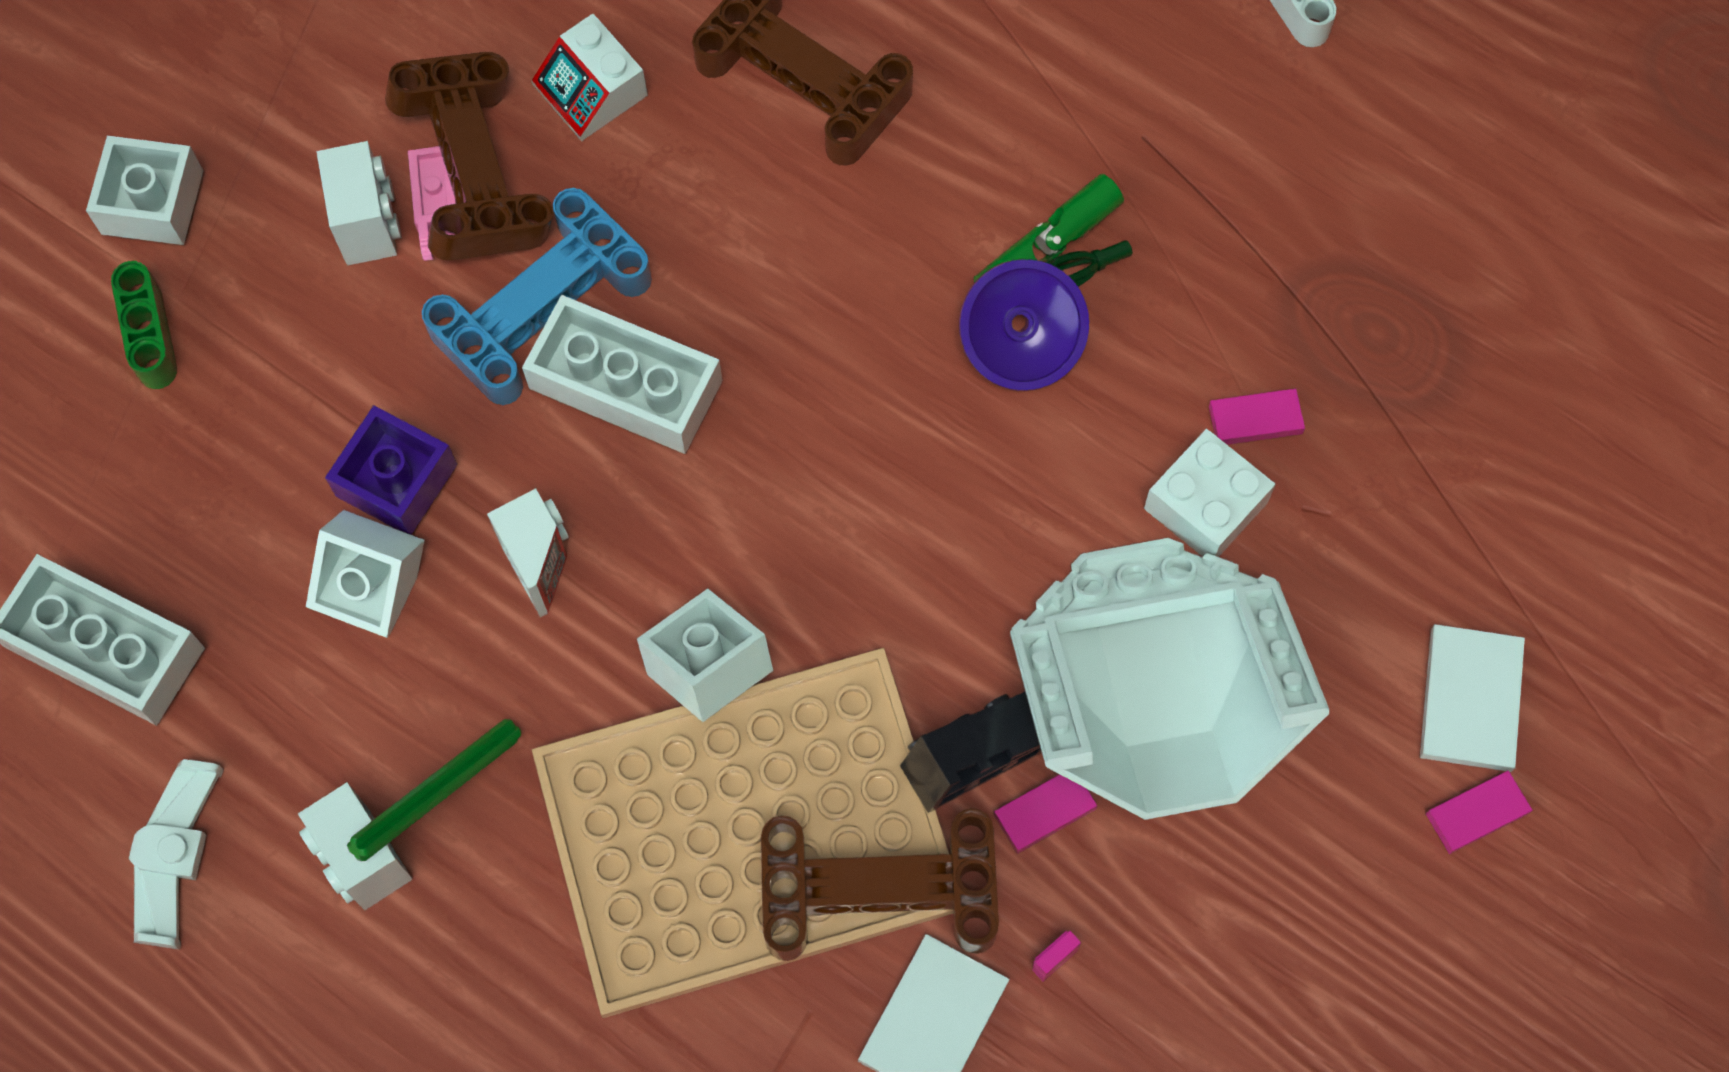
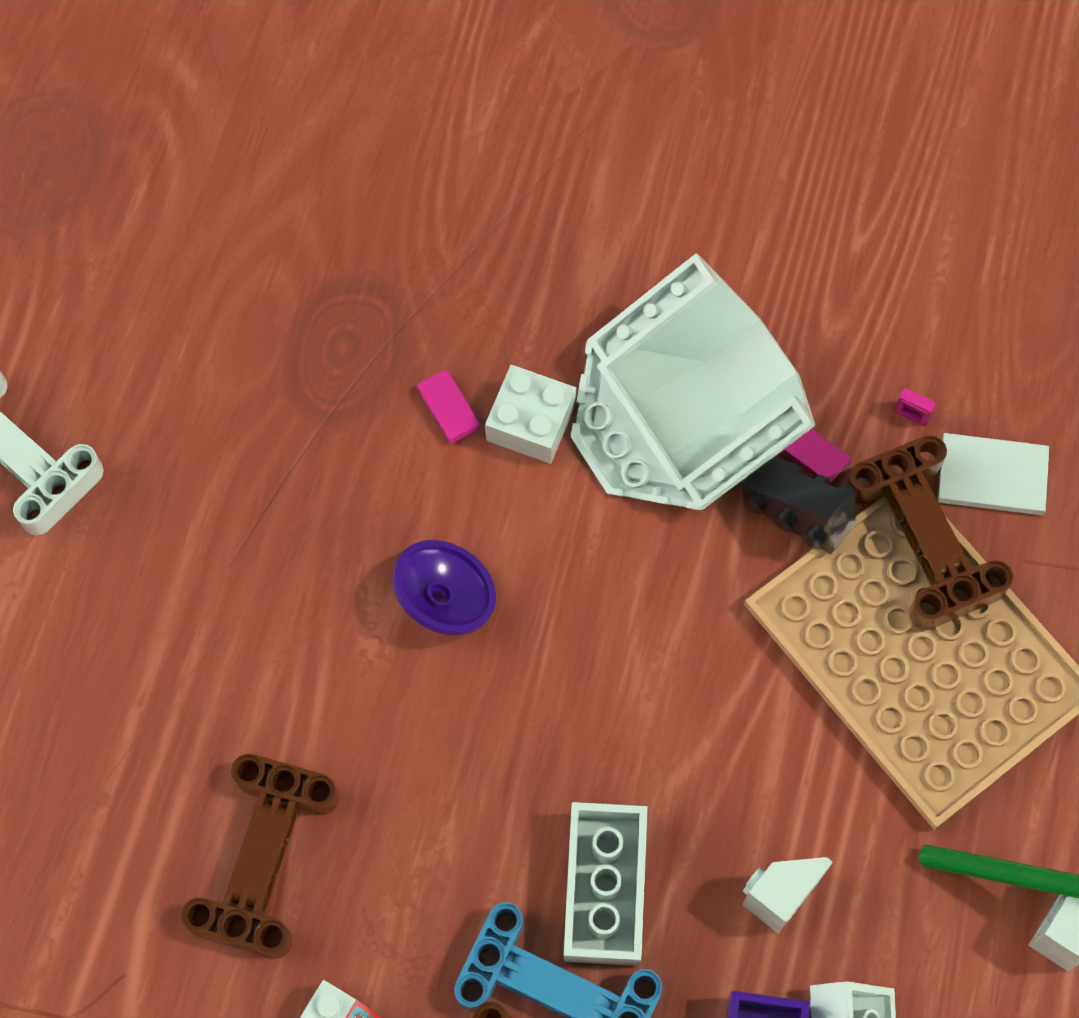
camera: 110 degrees left, 0 degrees up
light aqua brick [637,589,773,722] -> none
green piece [973,174,1124,283] -> none
dark green piece [1049,240,1133,287] -> none
light aqua tile [1420,624,1525,772] -> none
dark pink tile [1426,770,1533,855] -> none

